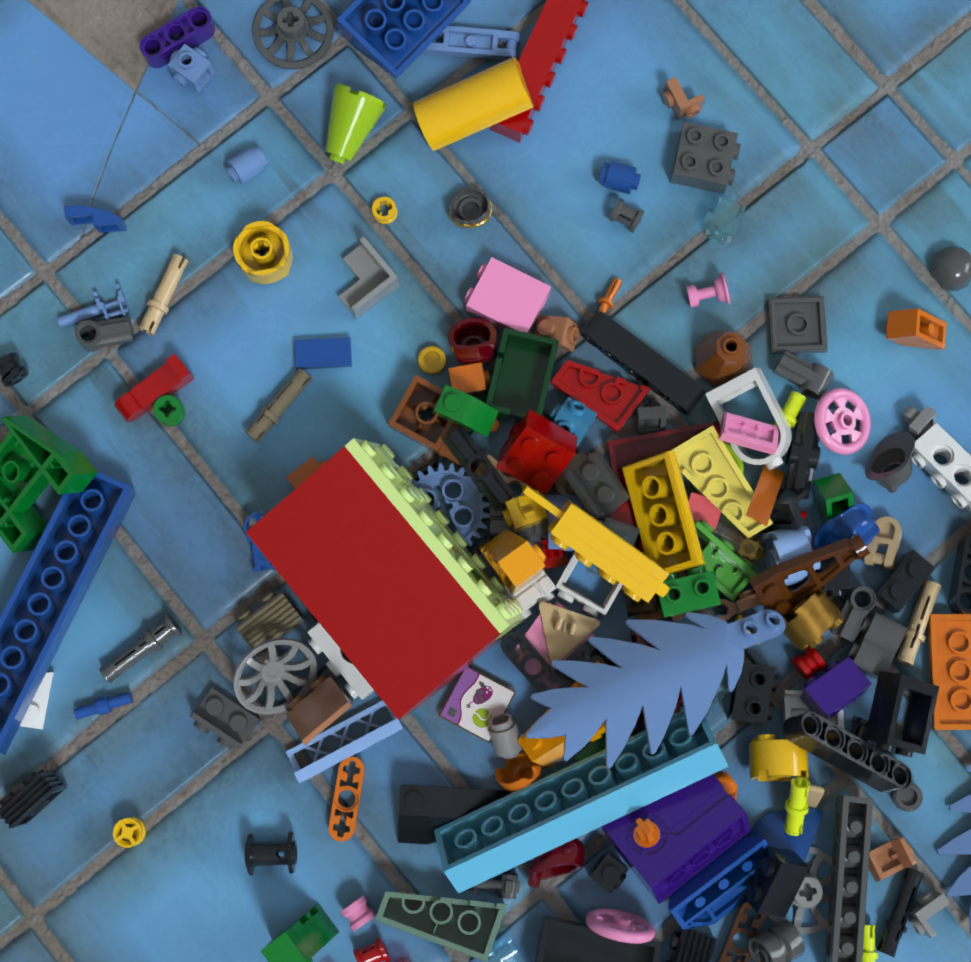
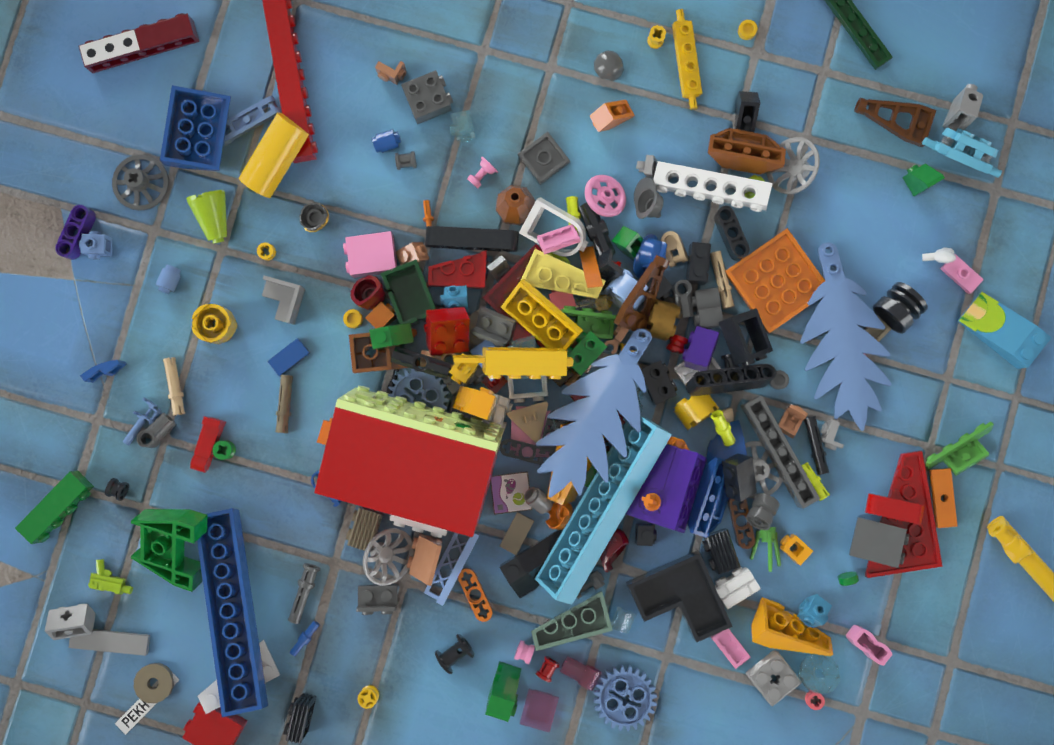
camera: 30 degrees left, 5 degrees up
bright pink plate [585,908,656,944] -> none
dark grey piece [773,351,834,400] -> none
none -> dark tan tile [499,512,534,555]

